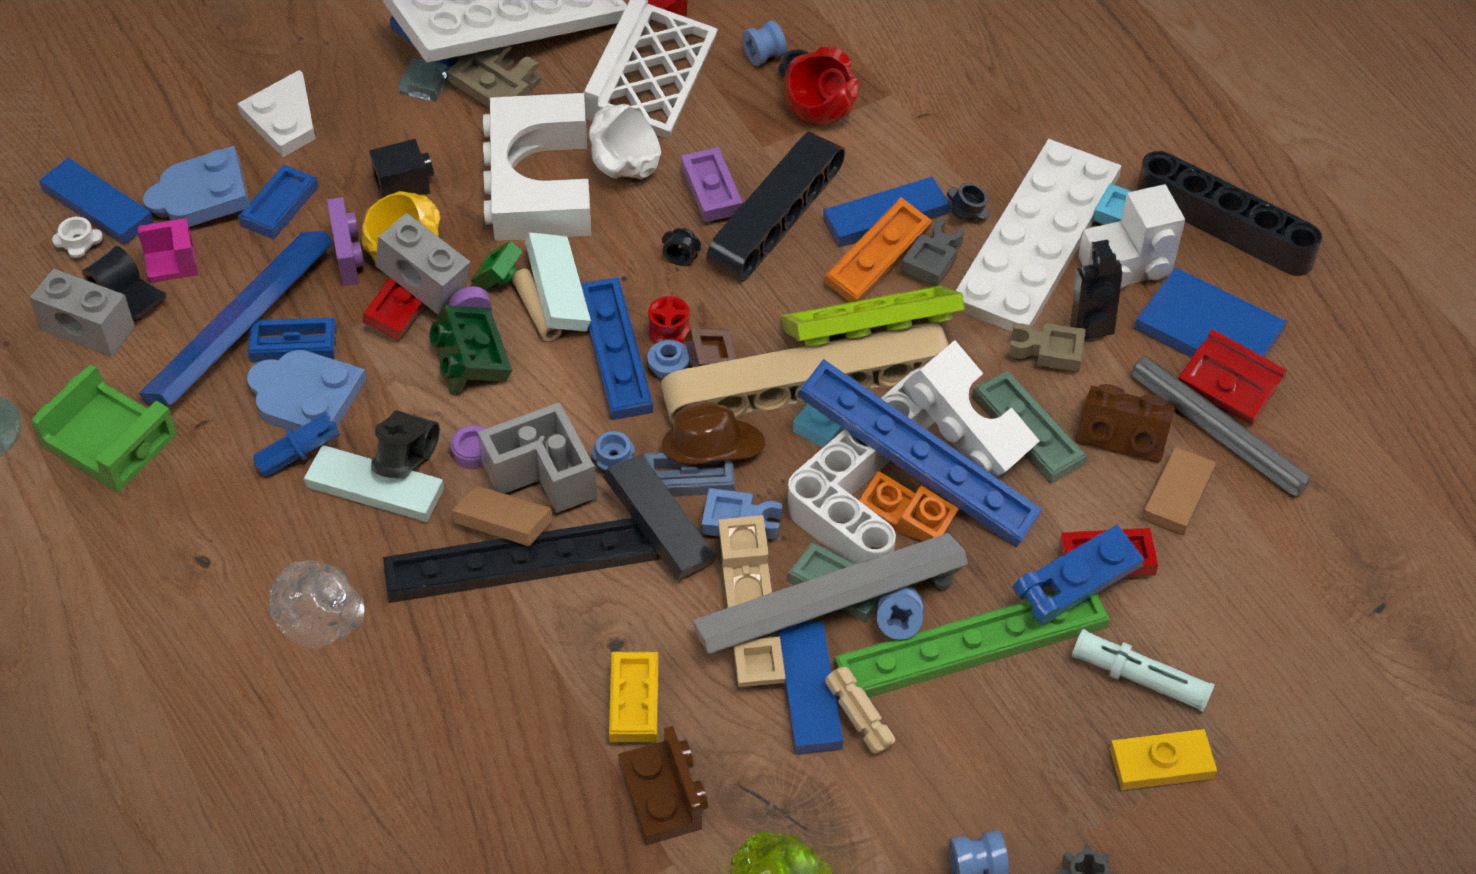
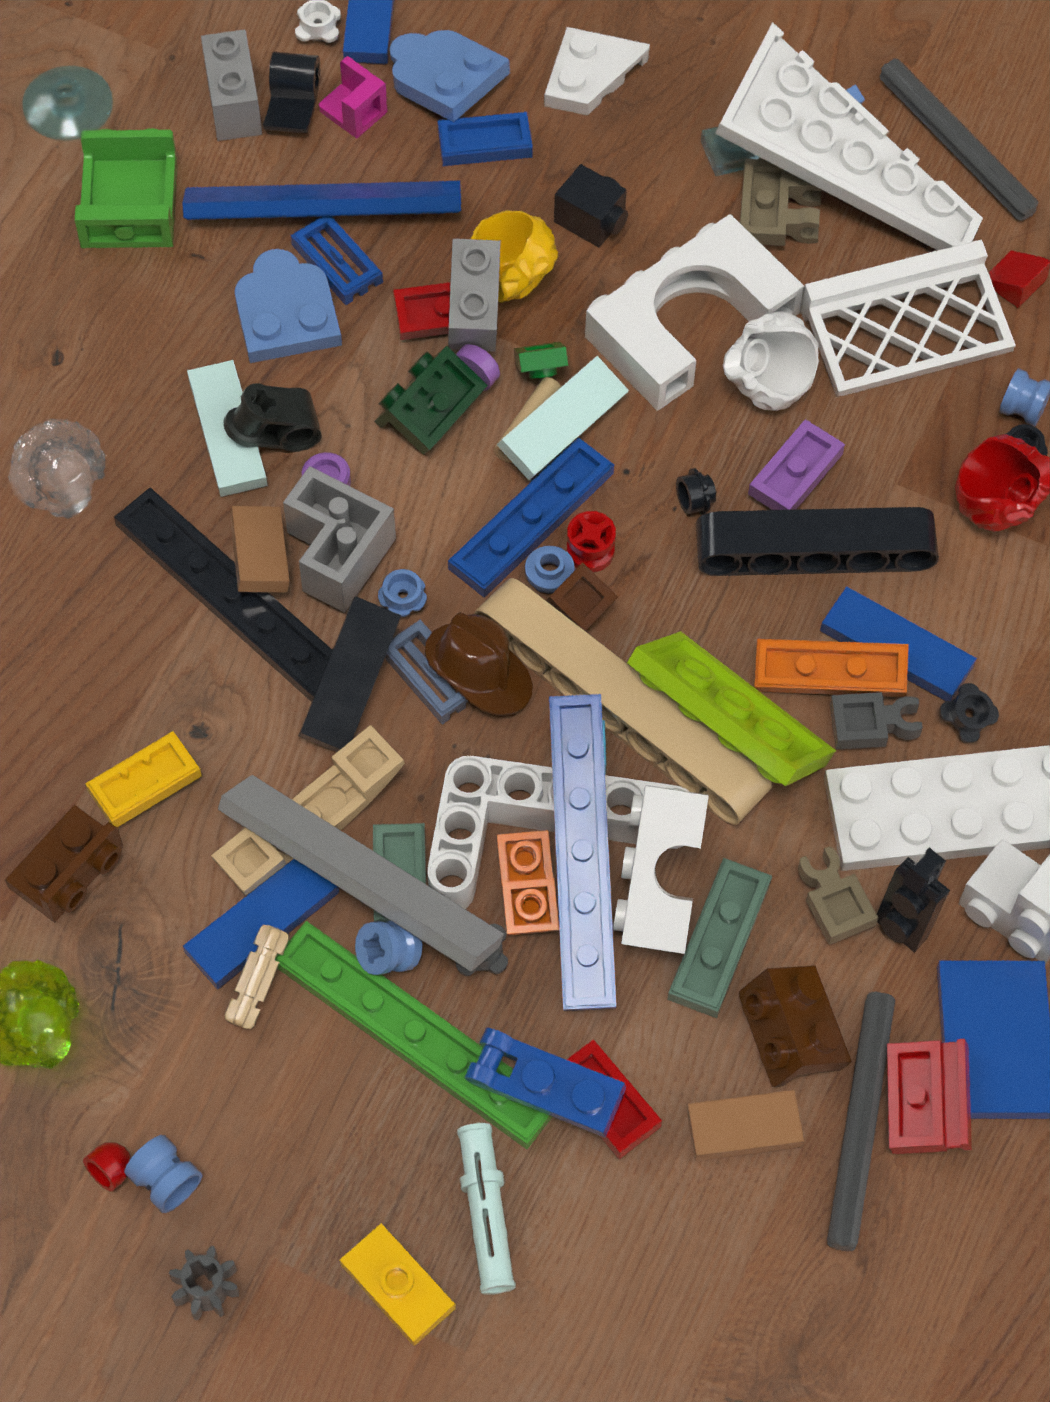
camera: 55 degrees right, 10 degrees up
blue axle [253,411,340,476] -> none
medium lavender plate [327,197,364,286] -> none
medium blue plate [702,488,783,539] -> none

